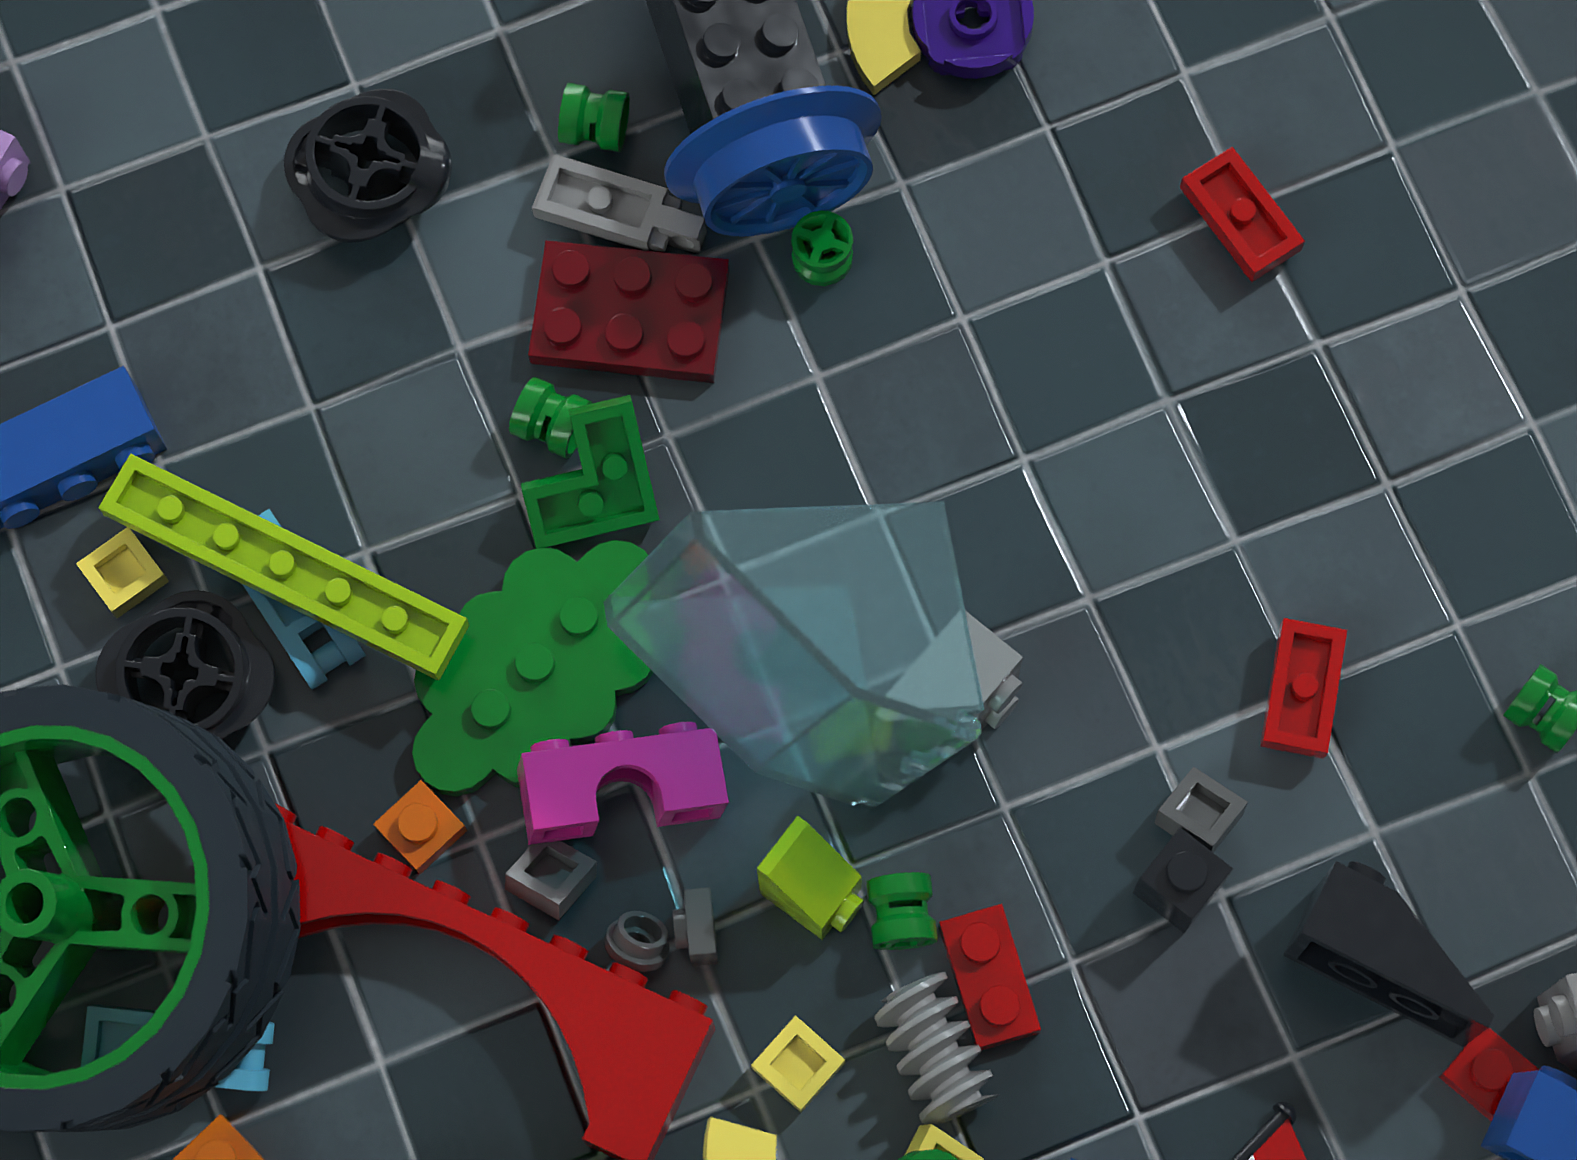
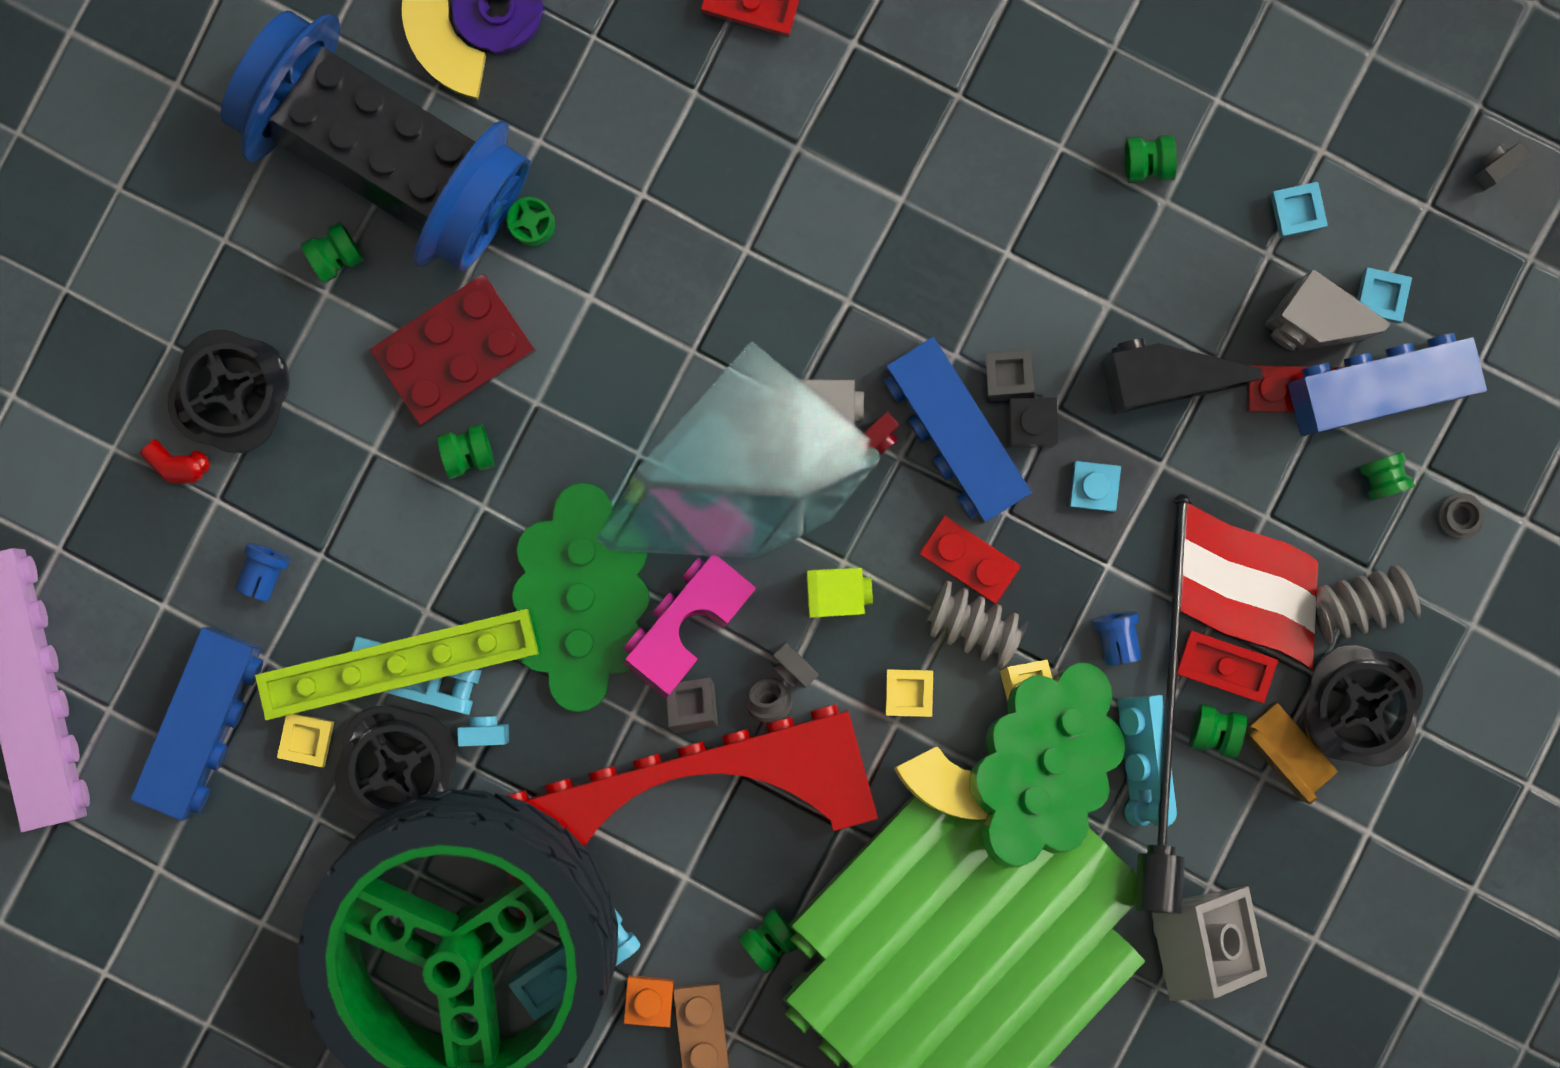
camera: 45 degrees left, 15 degrees up
orange plate [373,780,468,875] -> none
green plate [521,395,660,549] -> none
light grey hinge [532,154,708,254] -> none
green wheel [866,872,938,950] -> none
red plate [1260,618,1347,759] -> none
none -> red arm [140,439,210,484]
none -> blue bush [235,543,290,601]
none -> medium azure plate [458,716,509,746]
none -> dark red plate [852,412,899,459]
none -> blue brick [883,336,1032,523]
none -> medium azure plate [1069,461,1121,512]

